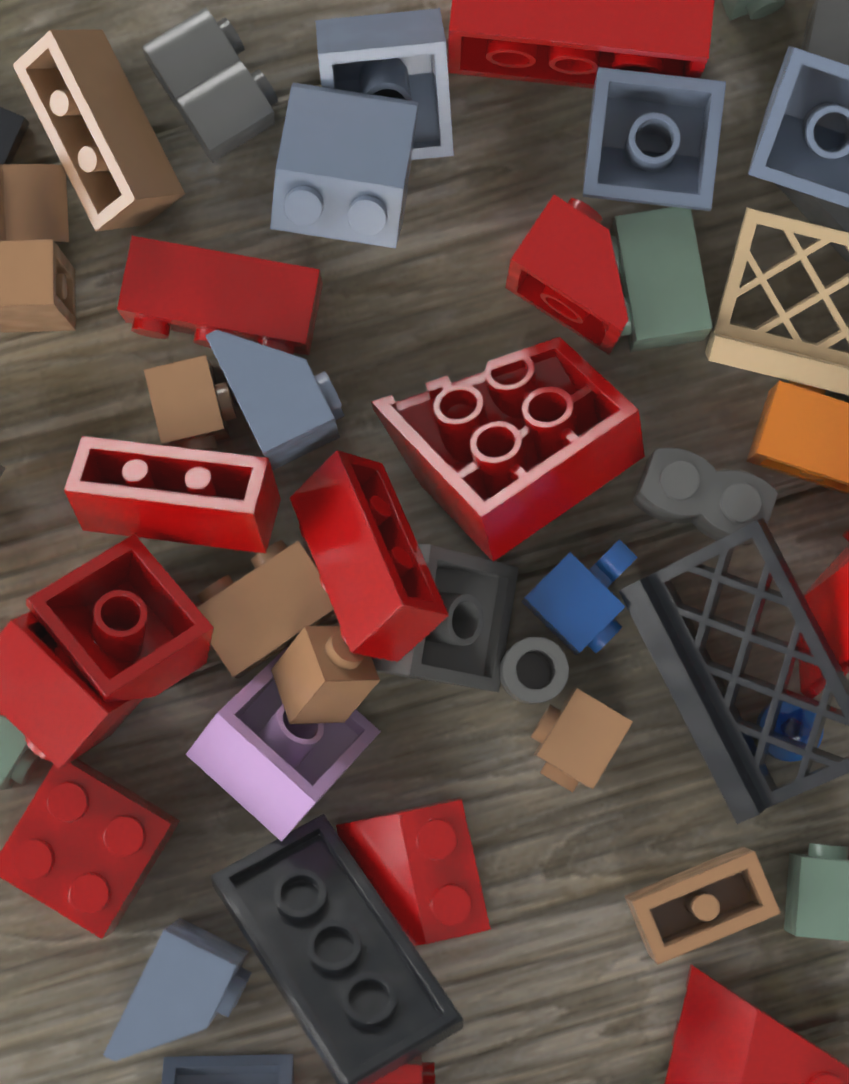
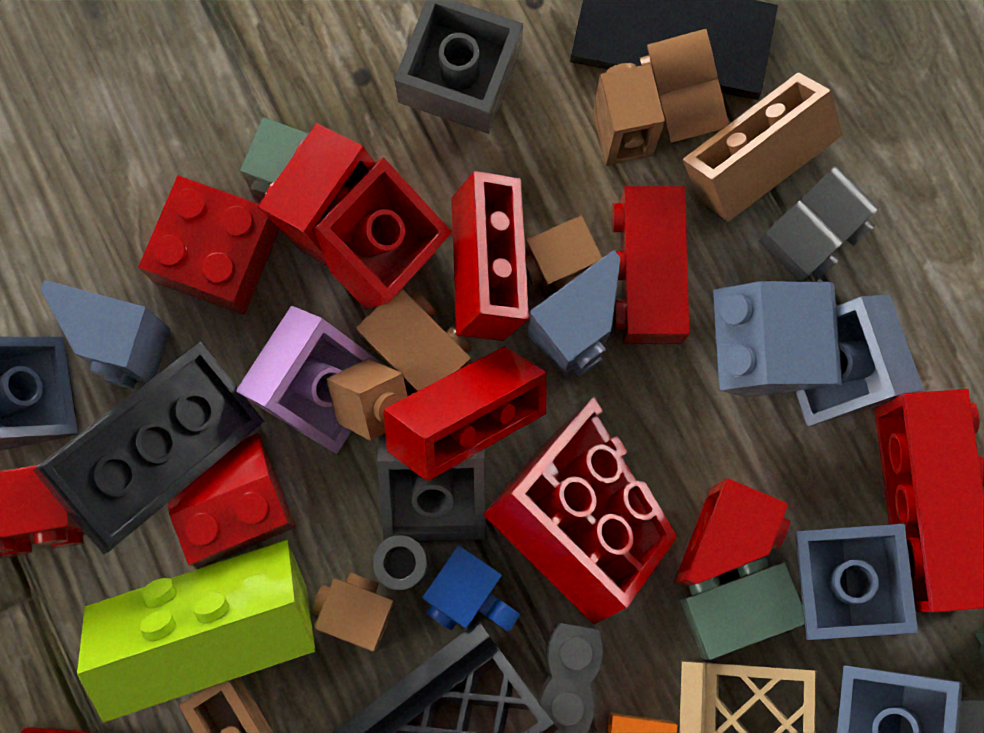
camera: 80 degrees right, 5 degrees down
none -> lime brick [77,540,315,723]

